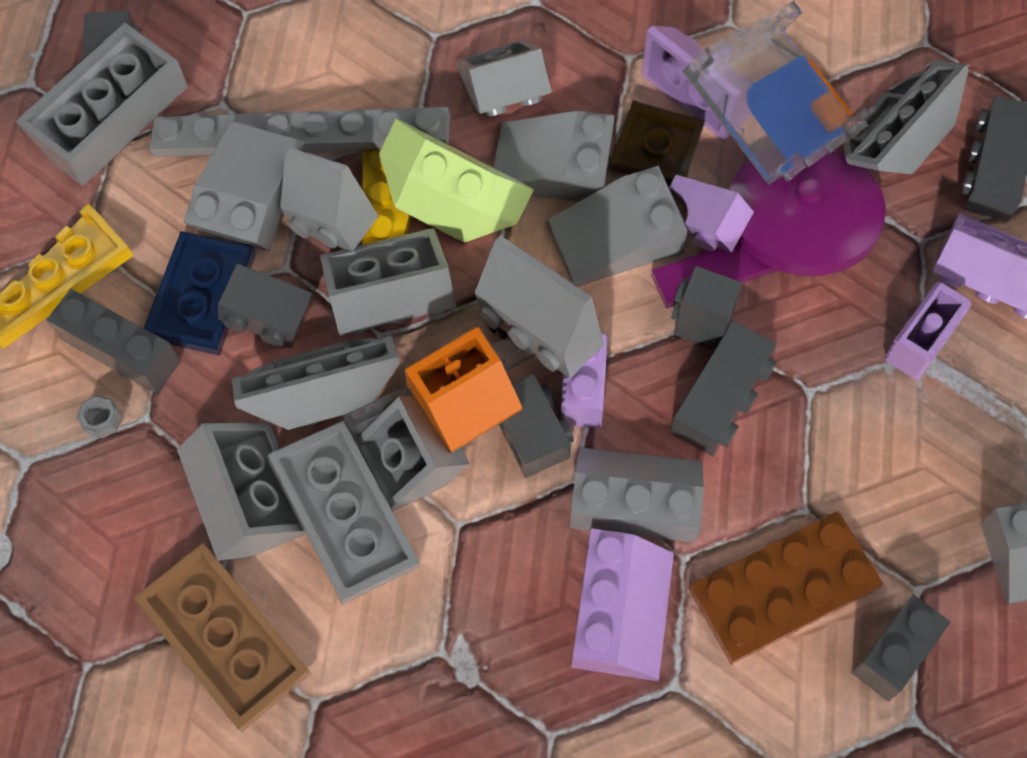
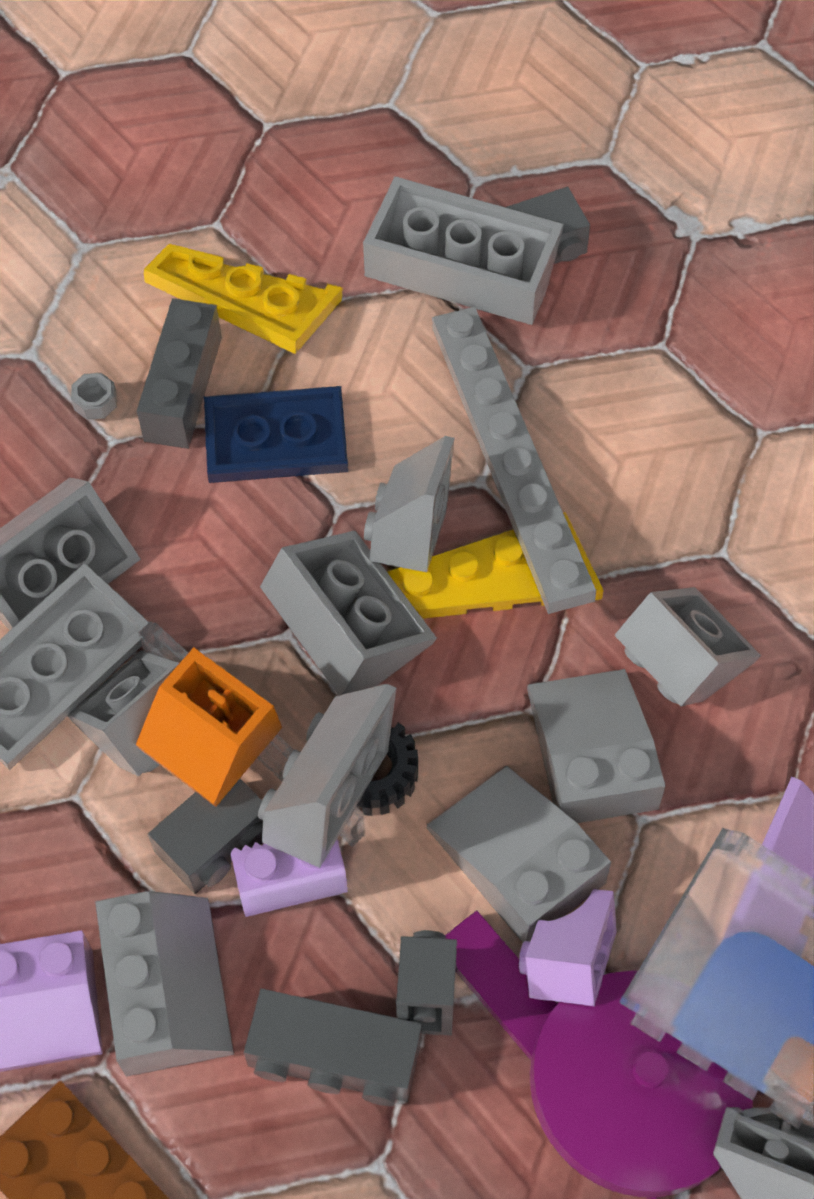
camera: 70 degrees right, 5 degrees down
light grey slope [184,121,304,252] -> none
dark grey brick [218,263,312,348] -> none
light grey wedge [232,336,400,430] -> none
yellowish green wedge [379,118,534,243] -> none
dark brown plate [610,101,705,186] -> none

